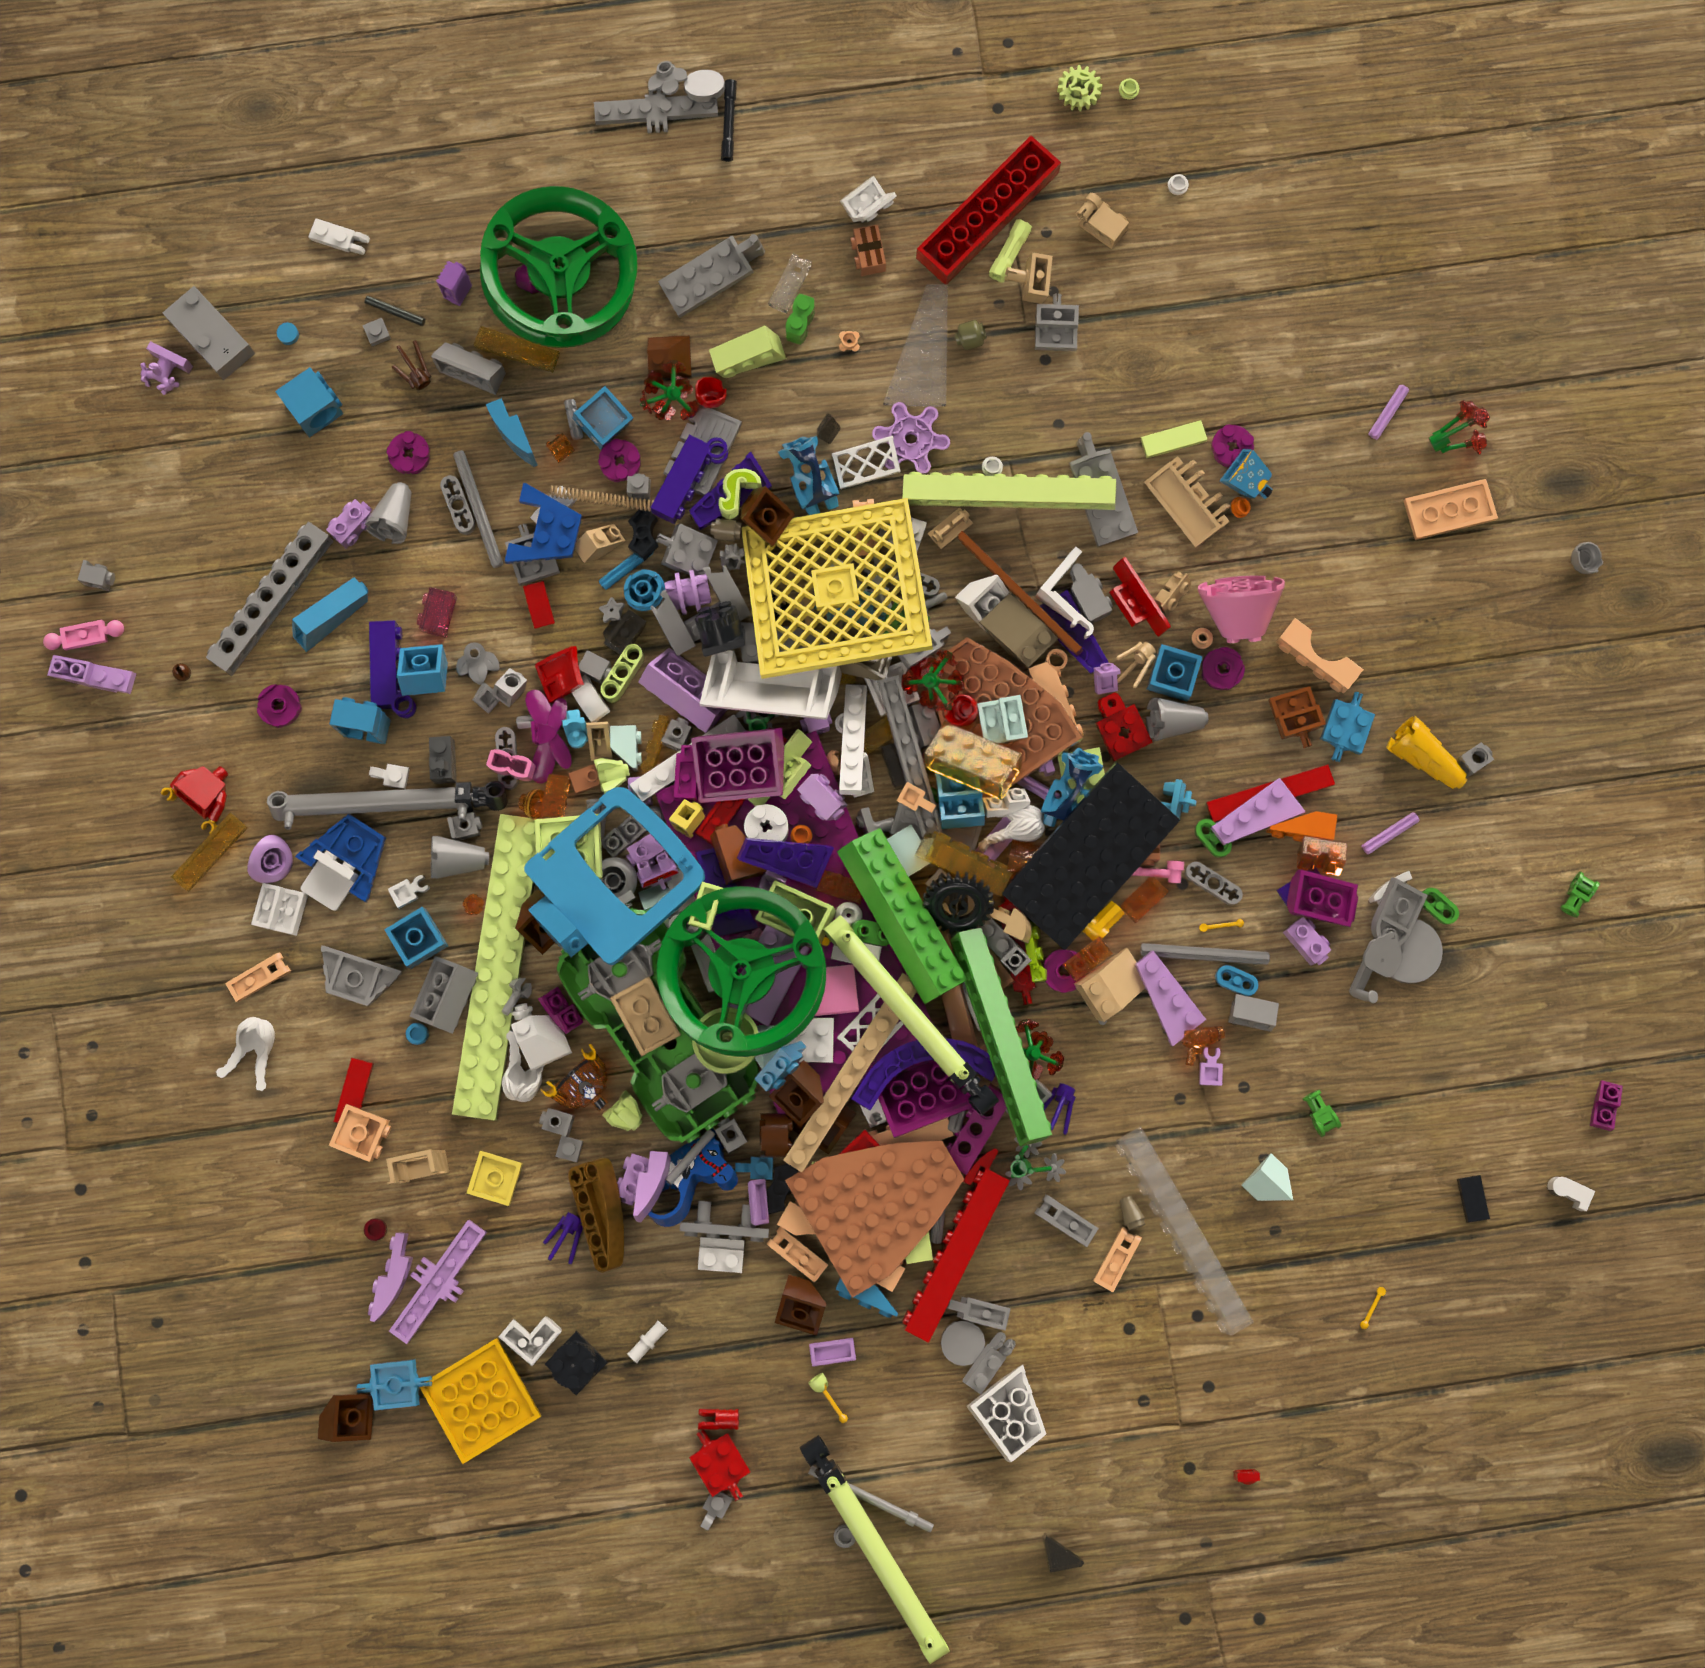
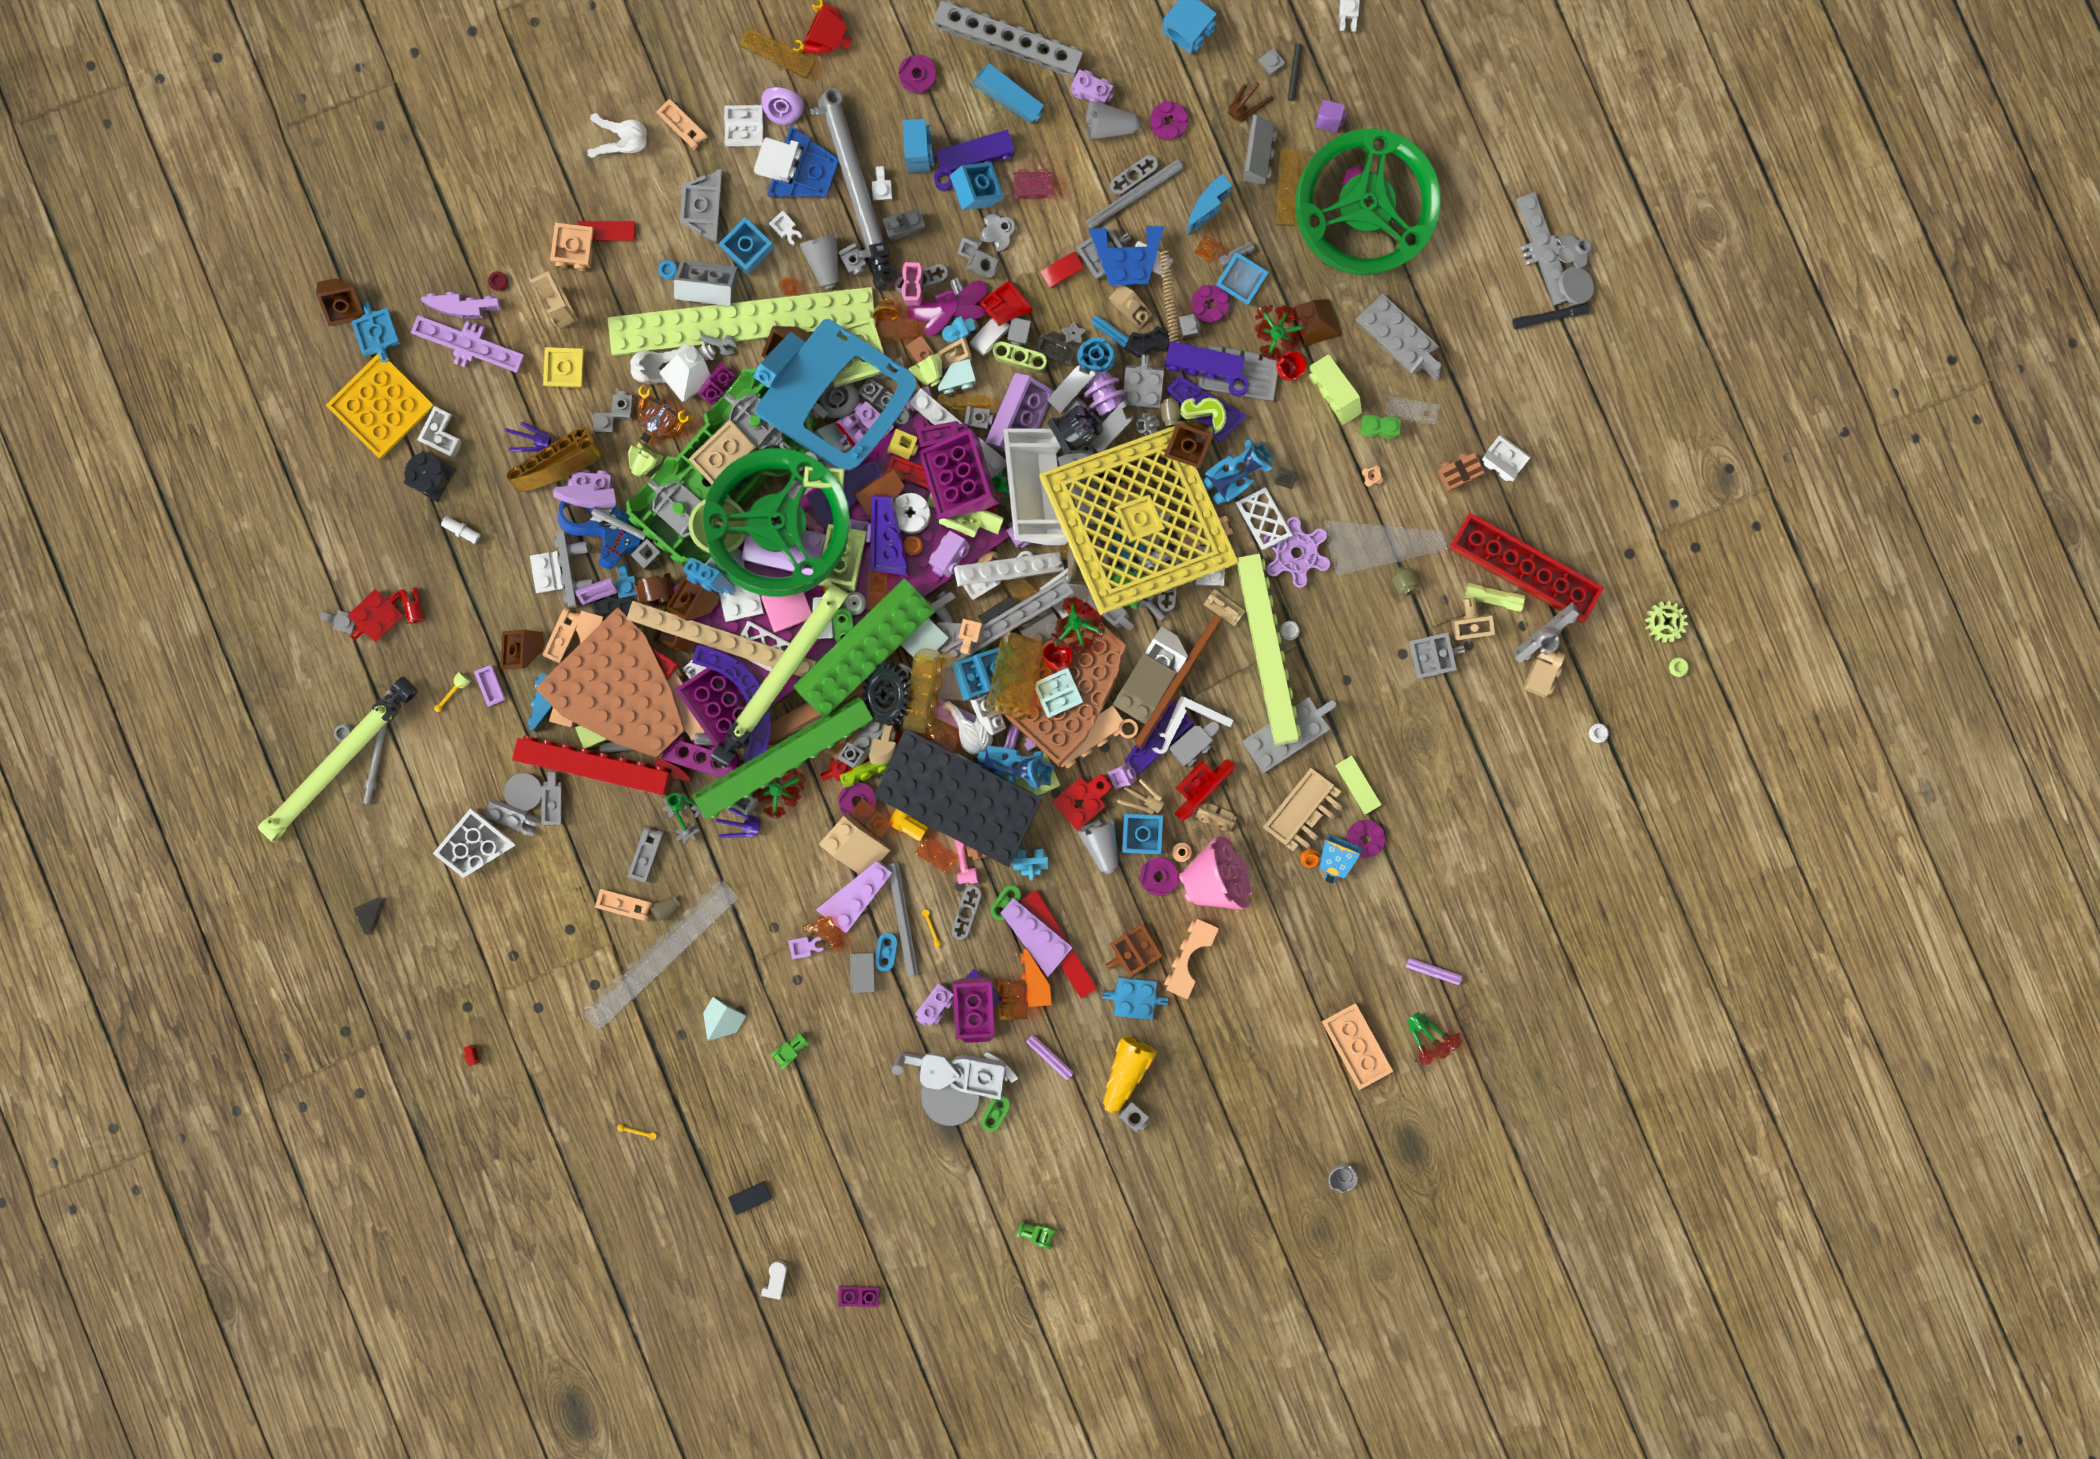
camera: 80 degrees right, 5 degrees up
none -> light grey plate [1514,602,1579,663]

